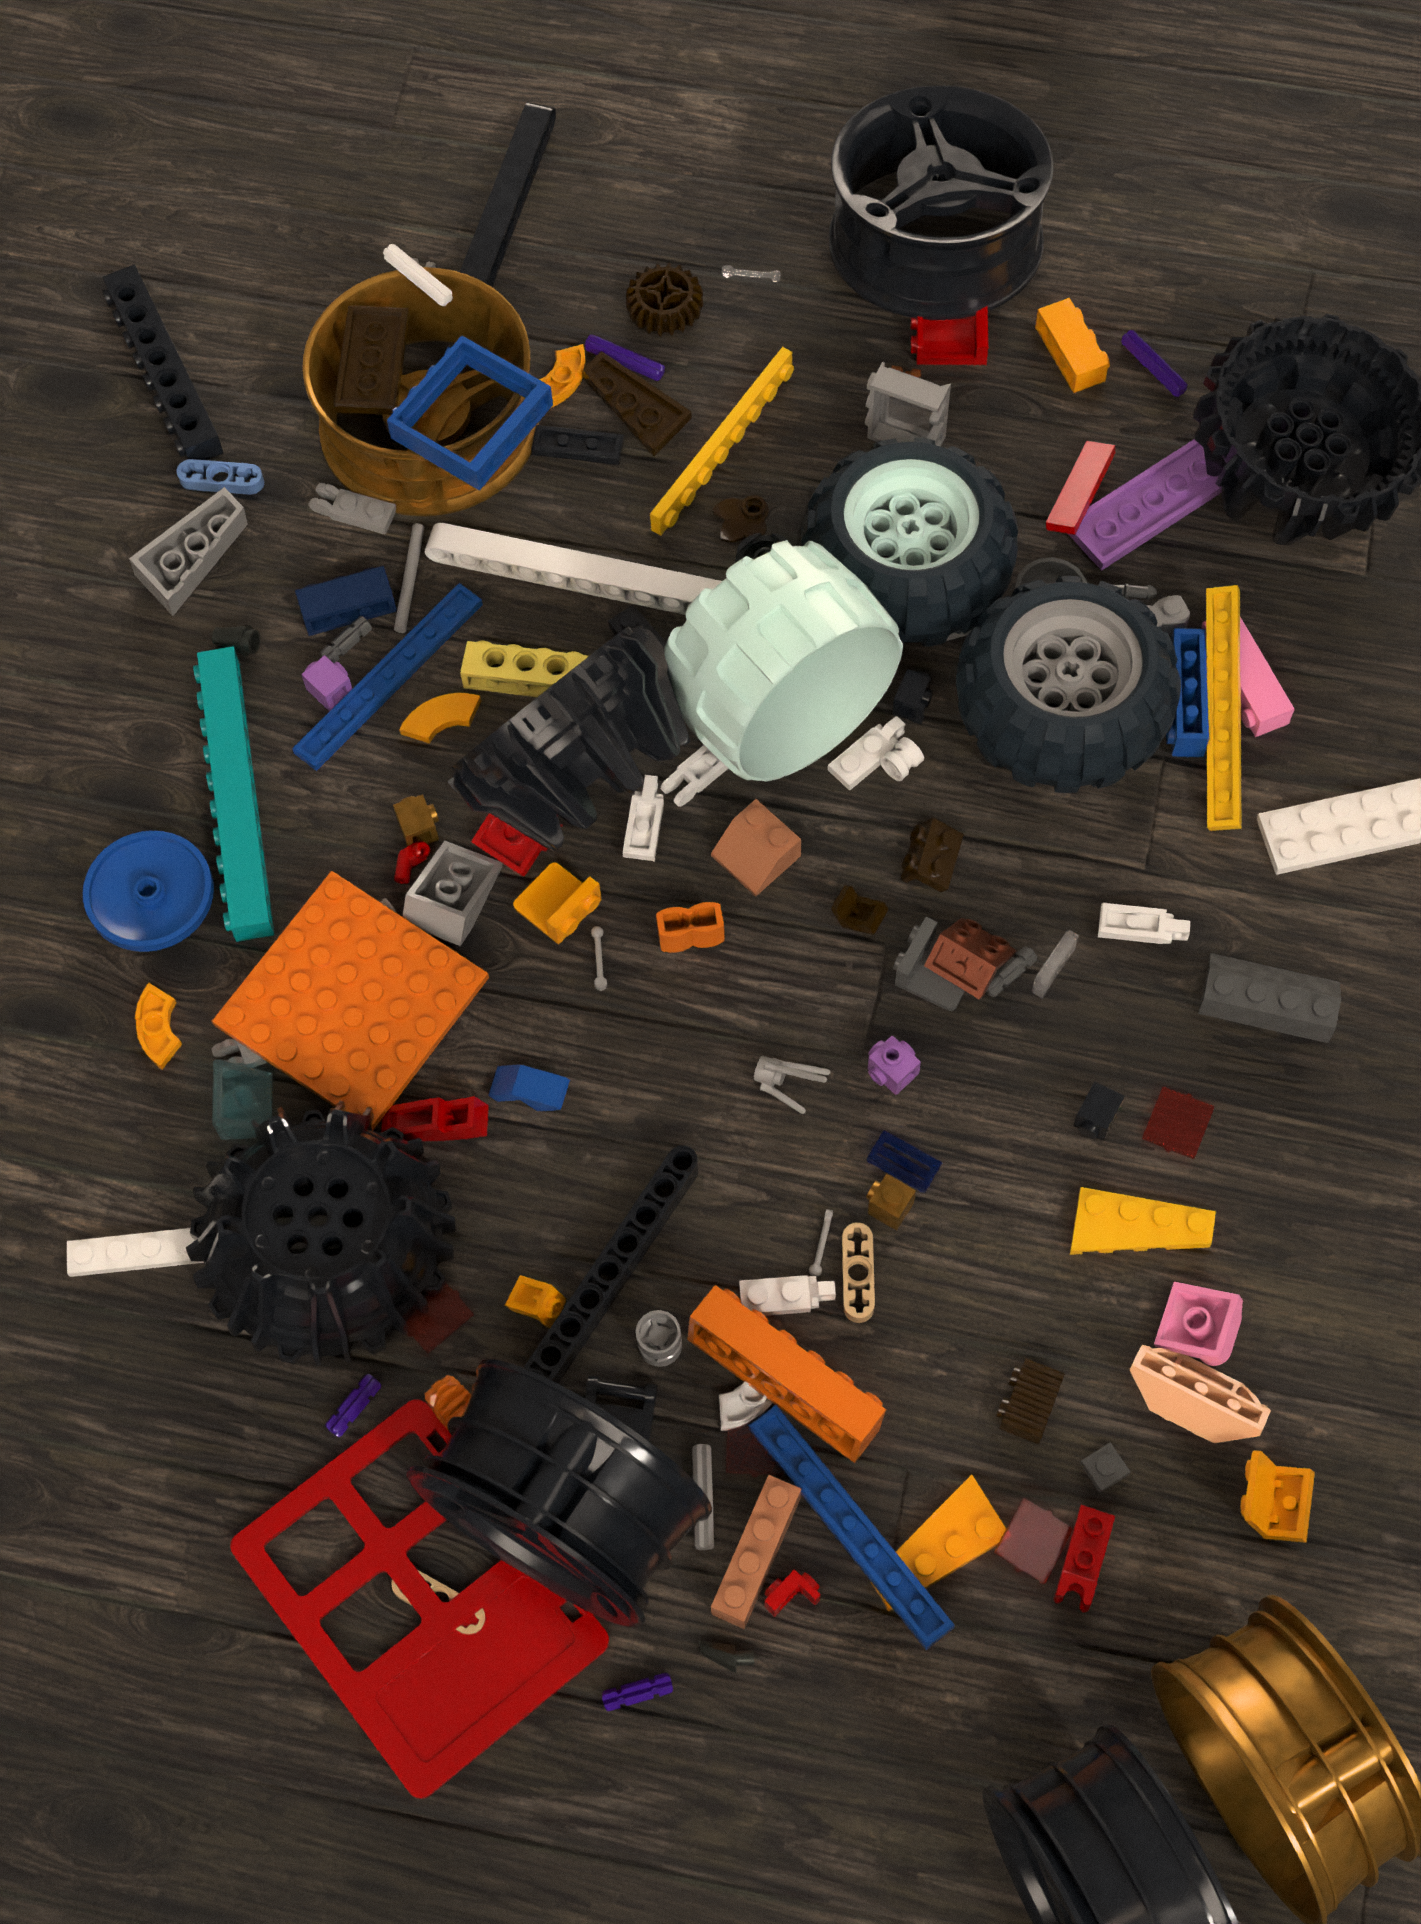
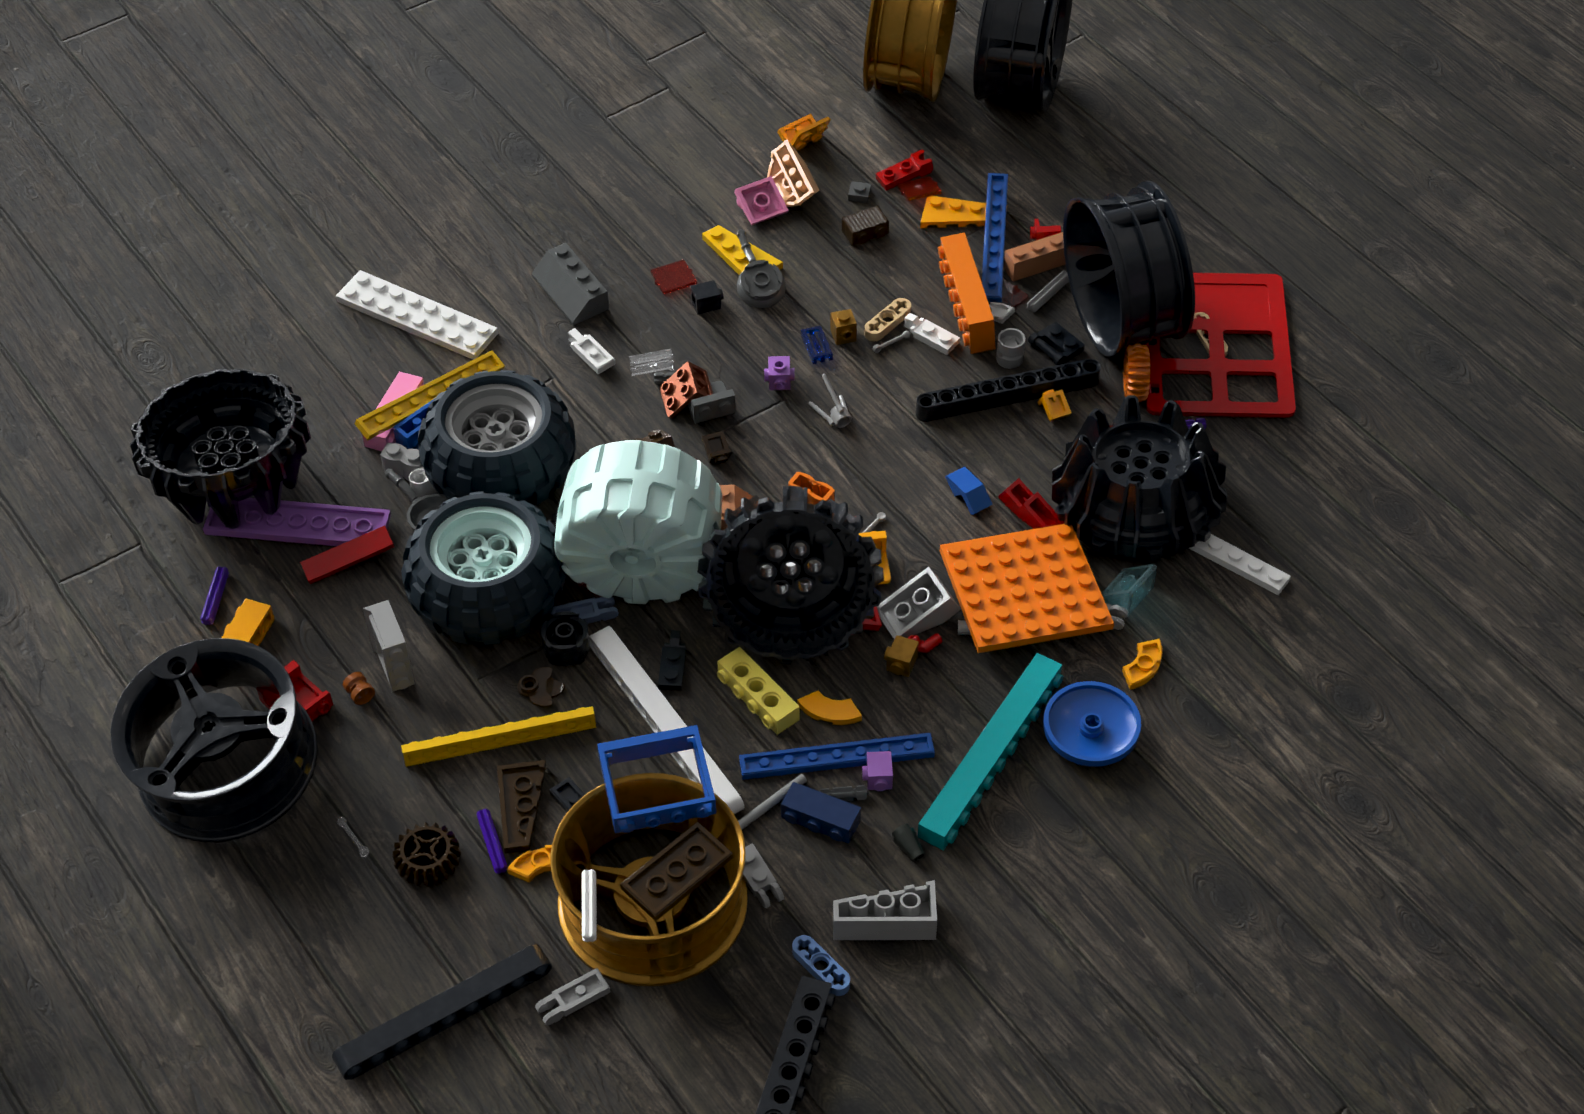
camera: 140 degrees left, 15 degrees down
none -> dark grey piece [736,229,786,308]

